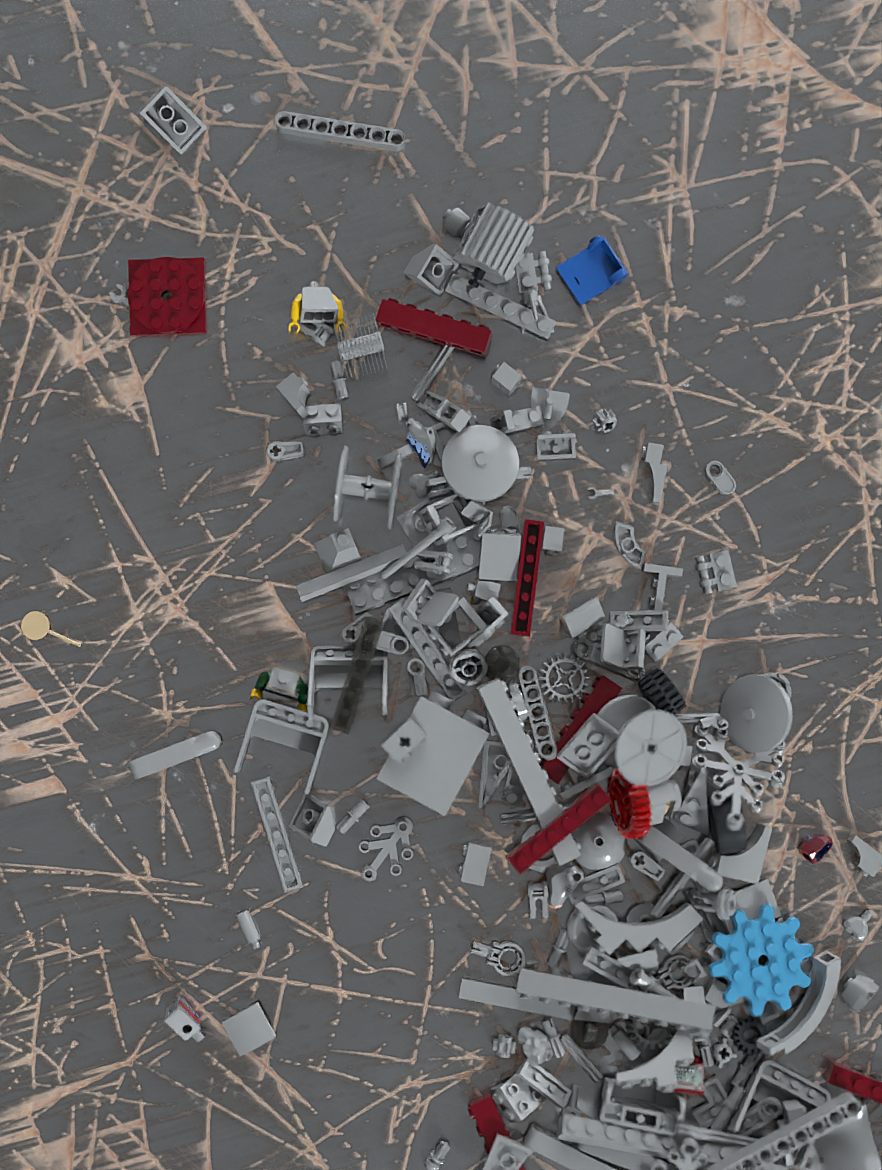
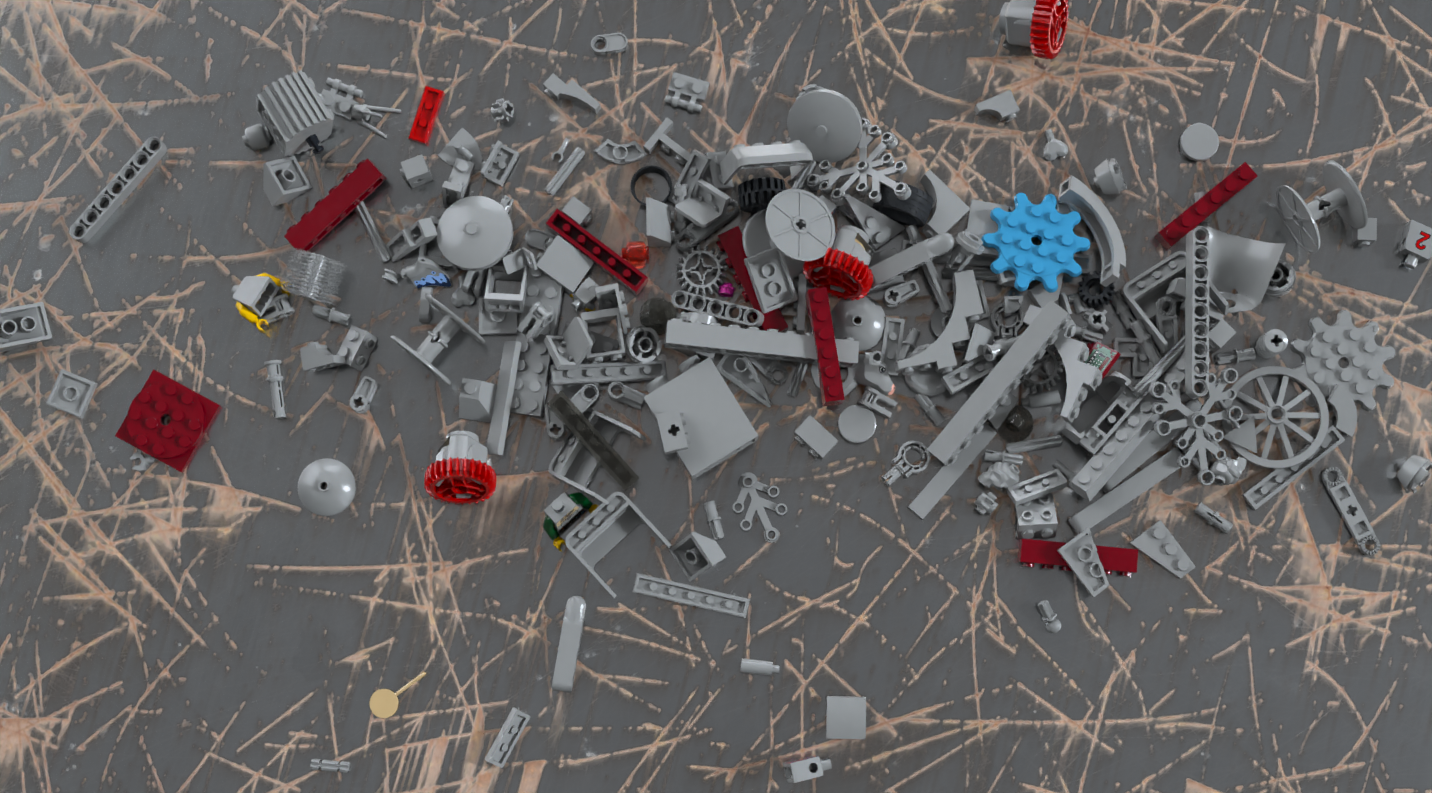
camera: 60 degrees left, 5 degrees down
light grey piece [380,517,456,579] -> none
light grey plate [445,274,556,340] -> none
blue door [555,235,629,306] -> none
light grey arm [698,714,729,730] -> none
dark red rock [798,835,833,864] -> none
none -> light grey tile [46,369,98,419]
none -> light grey pin [264,360,286,419]
none -> light grey dish [298,458,356,516]
none -> red tile [408,86,444,145]
none -> red piece [424,431,496,505]
none -> light grey plate [485,707,531,768]
none -> light grey axle [545,147,585,196]
none -> clear red head [622,241,649,266]
none -> black tyre [631,165,672,206]
none -> dark pink plate [718,282,736,297]
none -> light grey windscreen [720,140,813,185]
none -> light grey tile [838,405,876,443]

